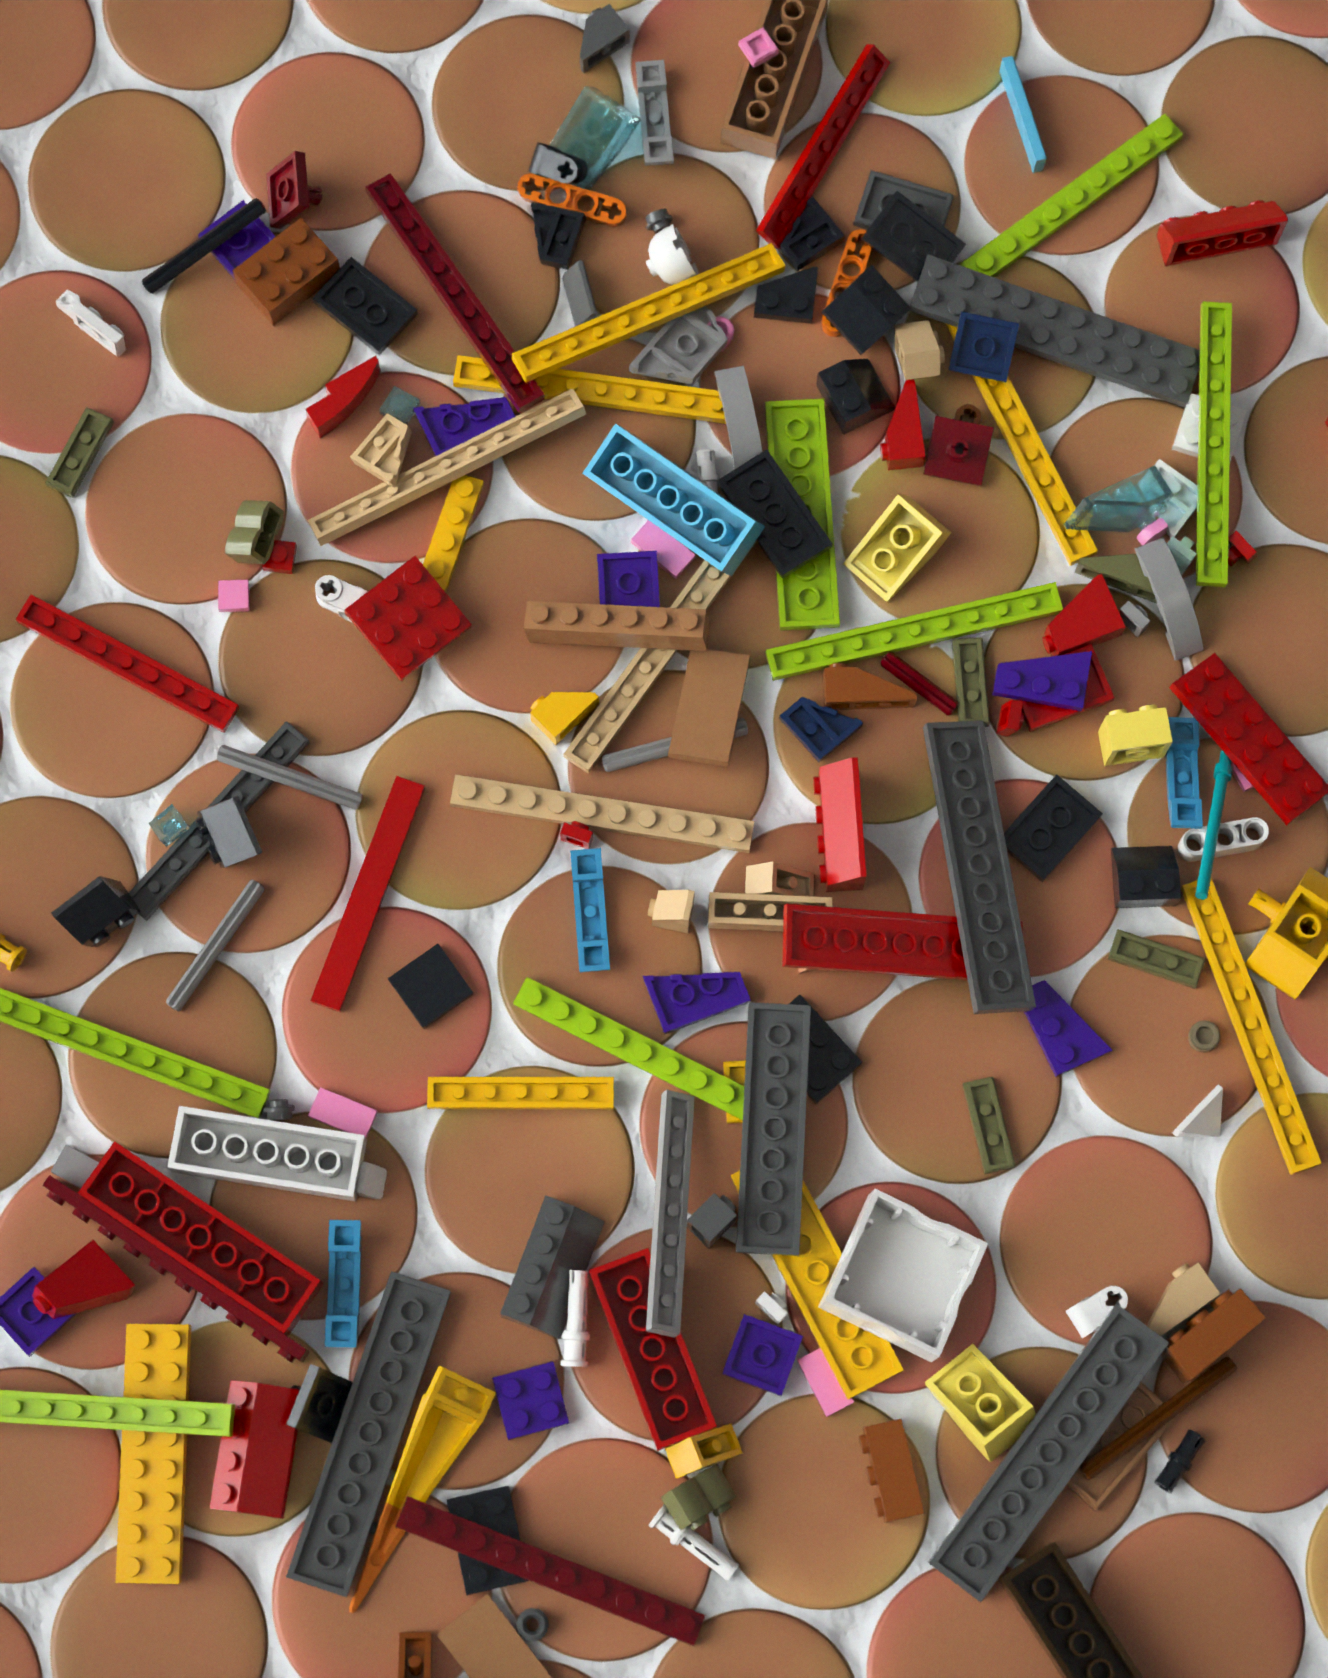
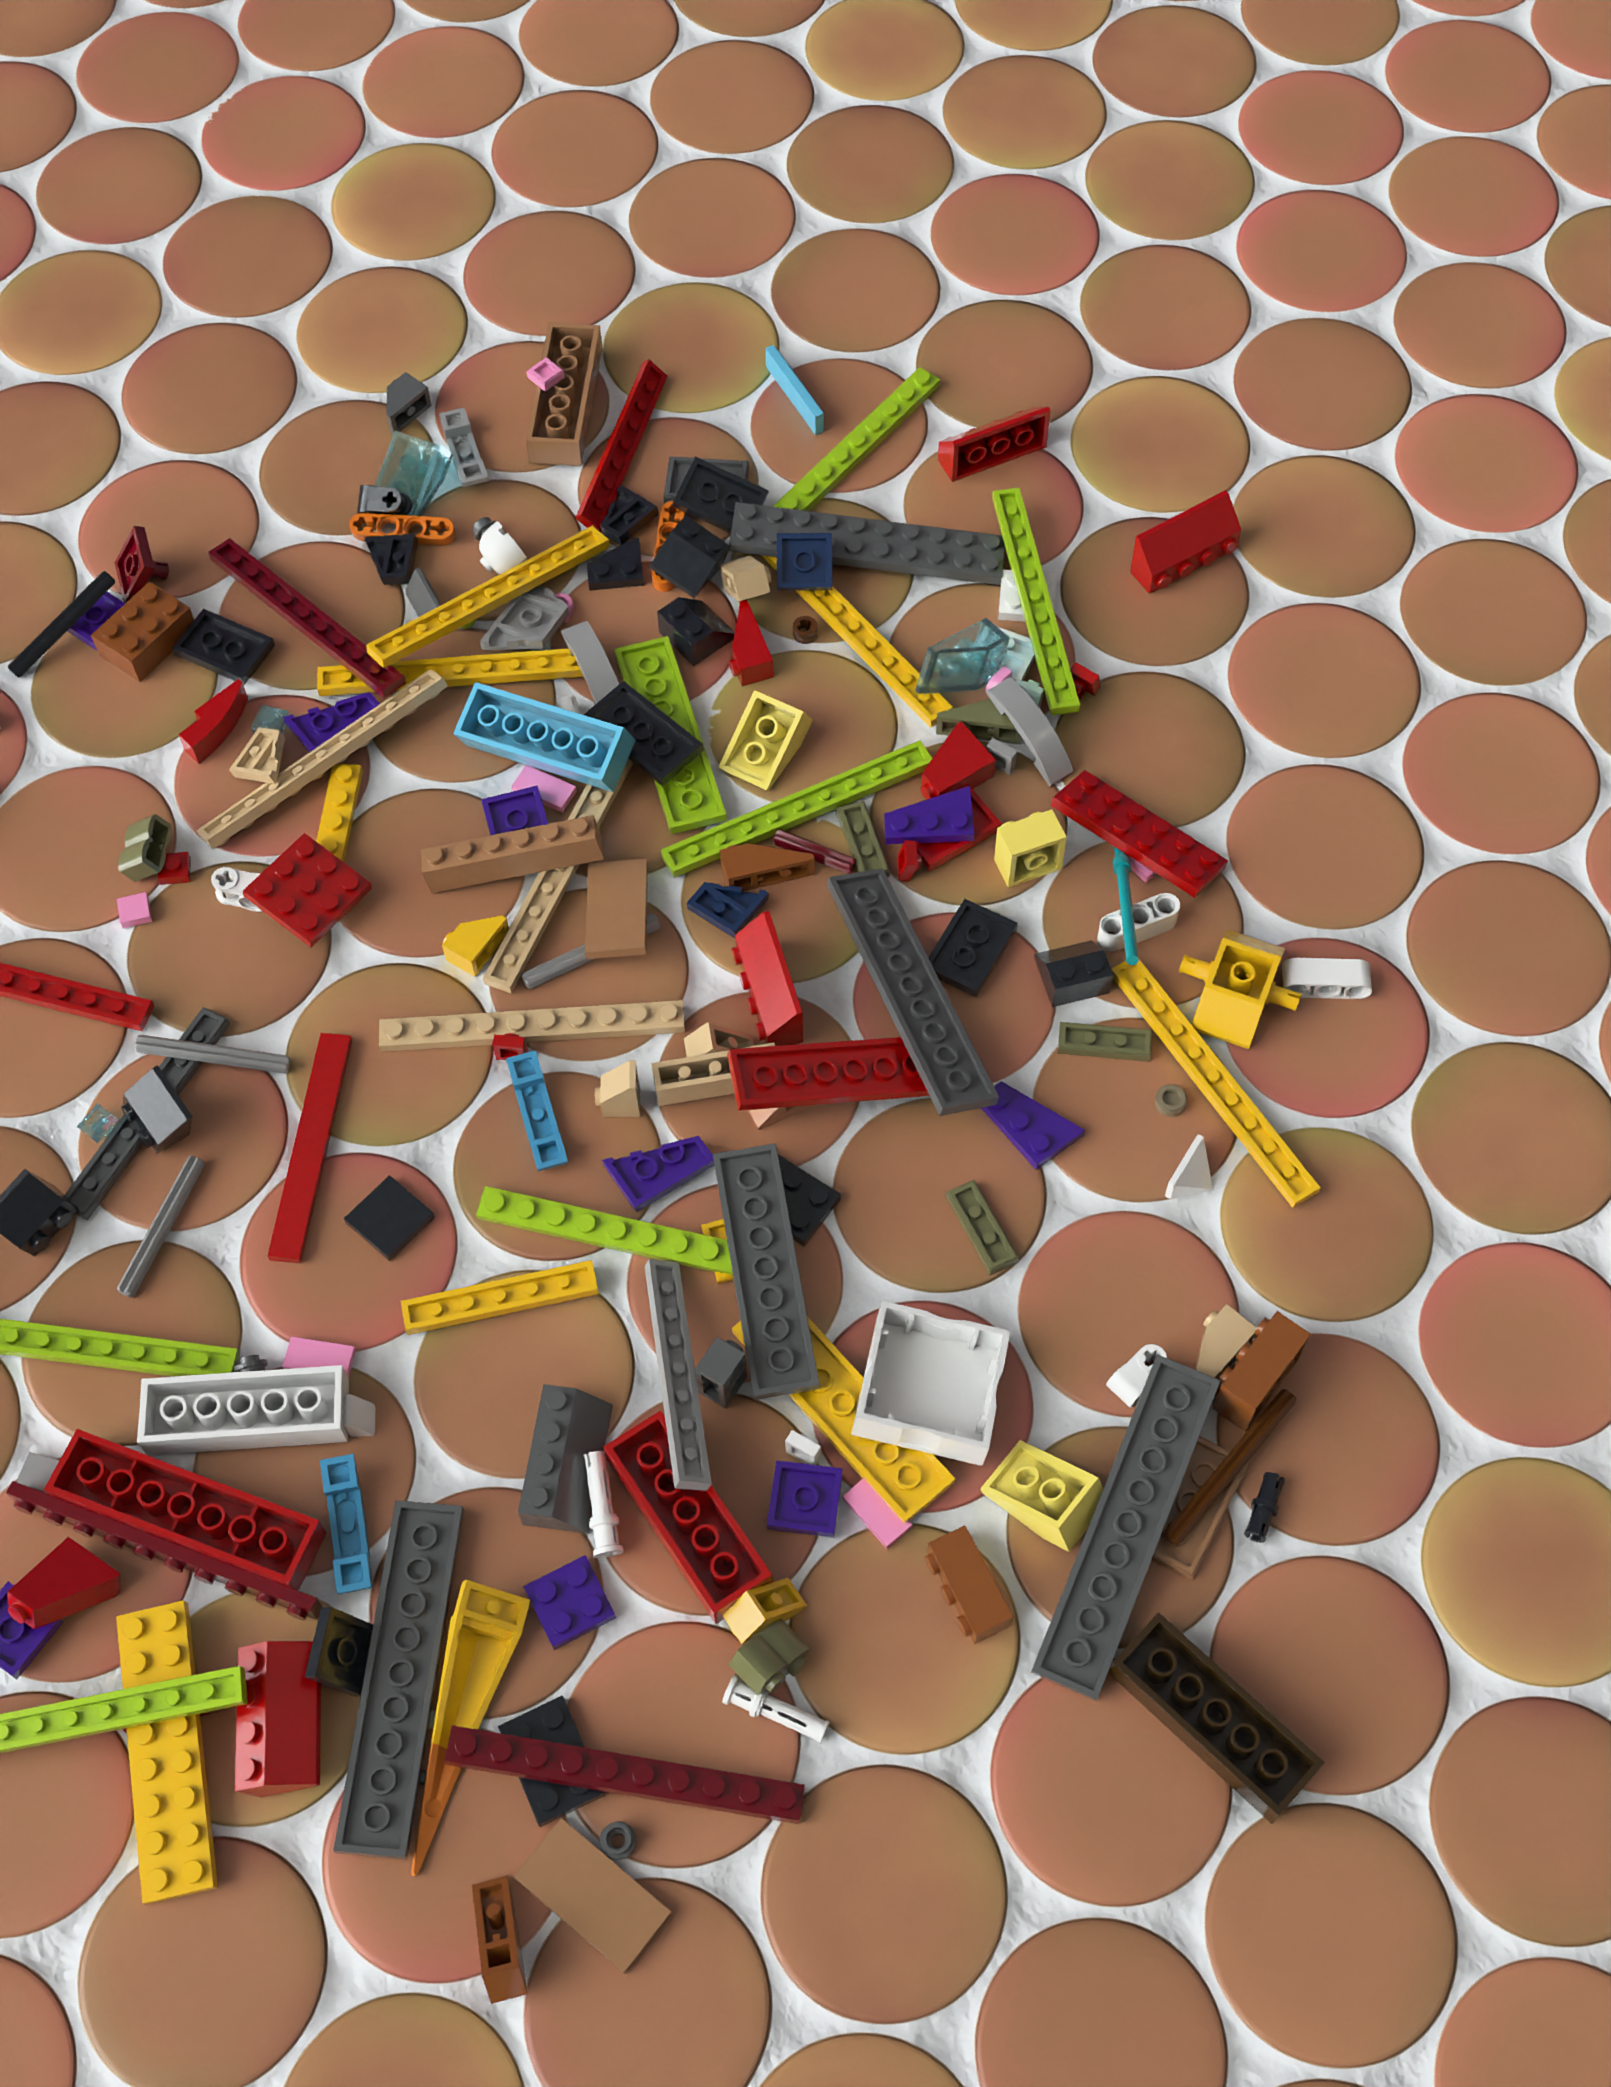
camera: 10 degrees left, 15 degrees down
dark red tile [923,416,994,486] -> none
dark azure slope [1166,717,1203,829] -> none

